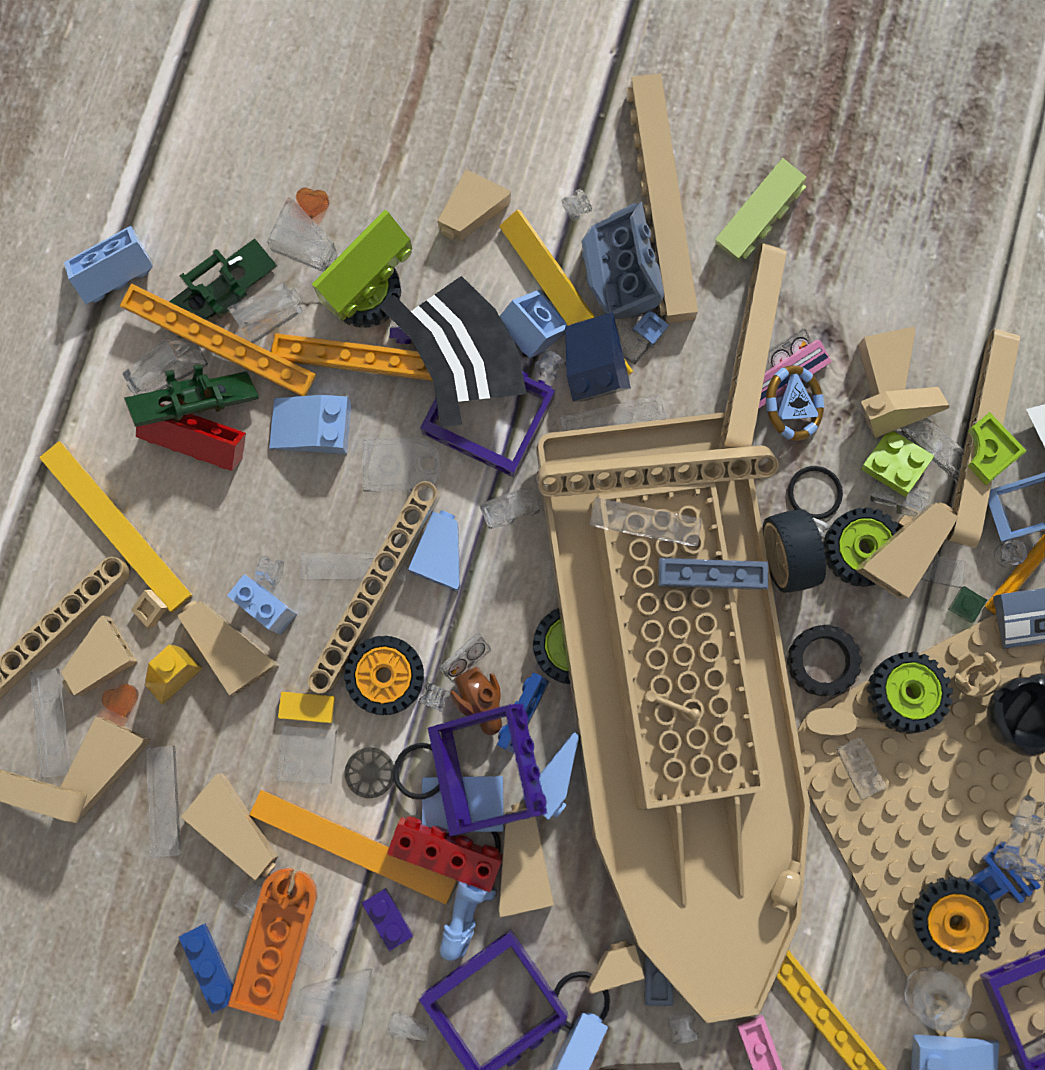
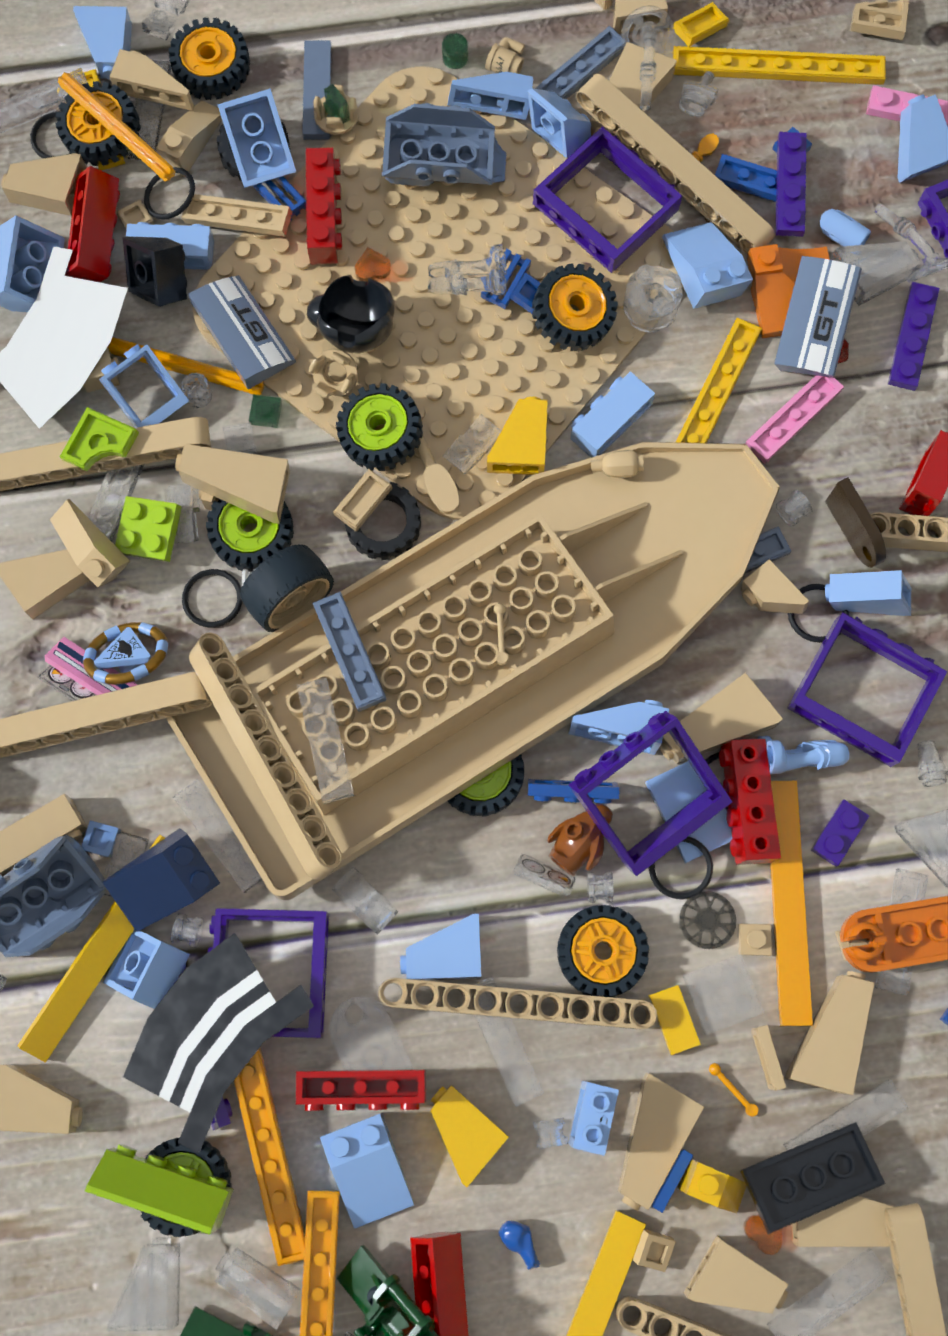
camera: 115 degrees left, 5 degrees down
clear orange tile [296,188,330,220] -> none
none -> red brick [296,1070,426,1111]
none -> tan tile [333,469,392,532]
none -> yellow slope [430,1085,509,1187]
none -> yellow slope [487,397,548,475]
none -> blue animal [498,1220,540,1270]
none -> light blue brick [570,371,655,458]
none -> blue tile [651,1149,693,1213]
none -> light orange hinge [709,1063,759,1117]
none -> tan plate [739,924,772,956]
none -> black tile [740,1122,886,1234]
none -> tan tile [751,1025,787,1091]

